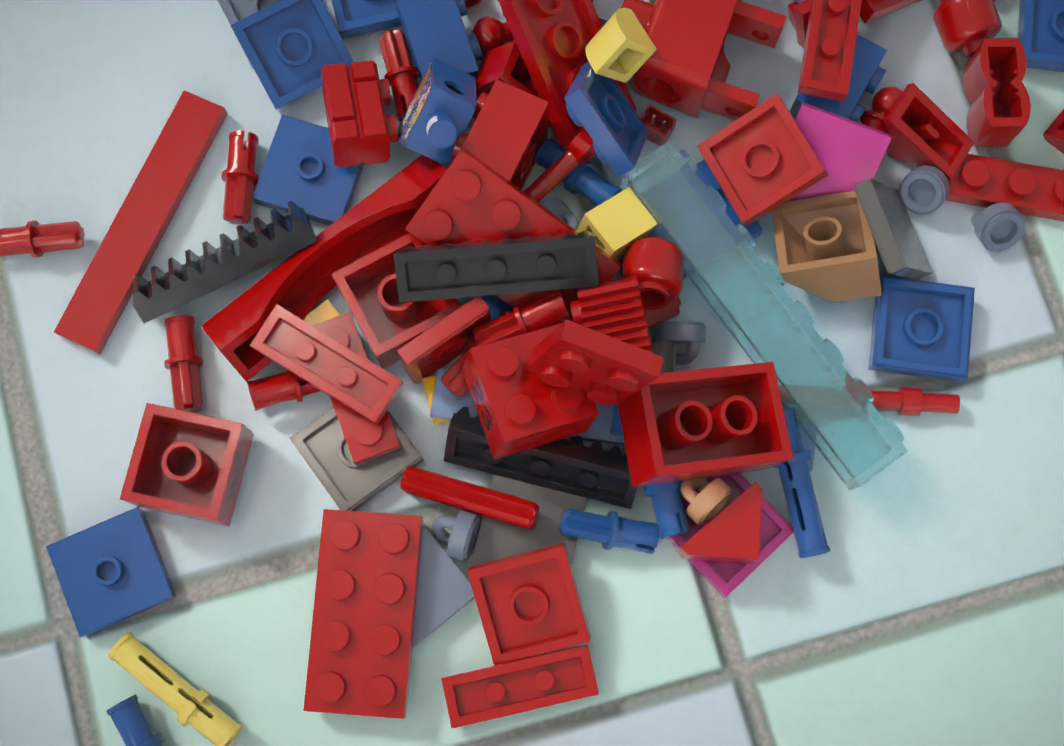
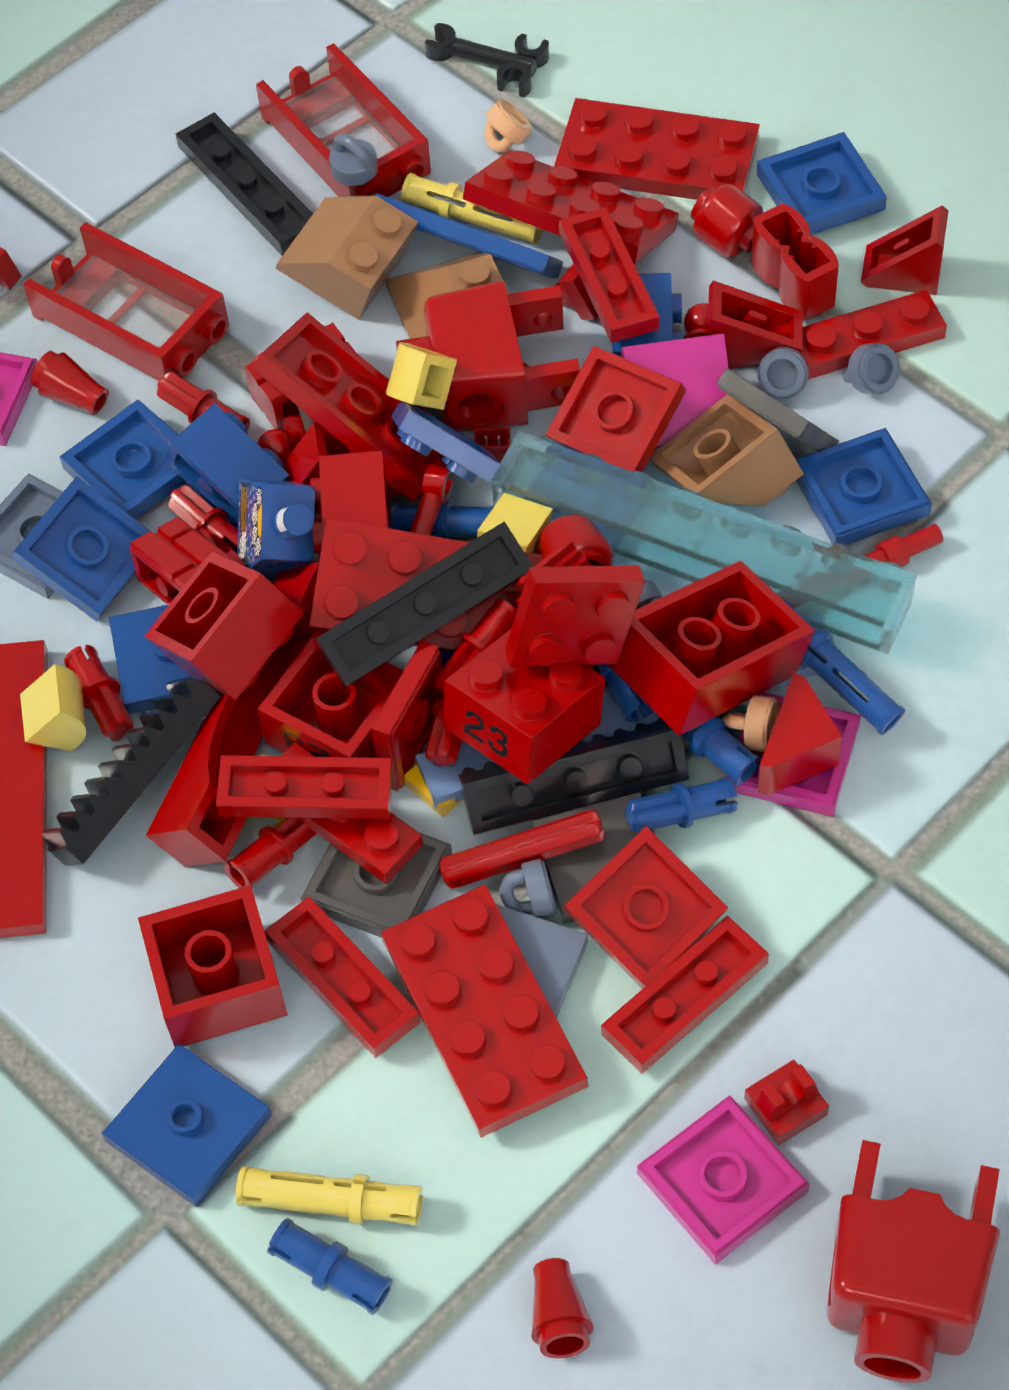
camera: 25 degrees left, 20 degrees down
red axle [164,315,203,412] -> none
none -> light yellow brick [20,664,86,752]
none -> red brick [144,551,304,700]
none -> red plate [264,896,421,1058]

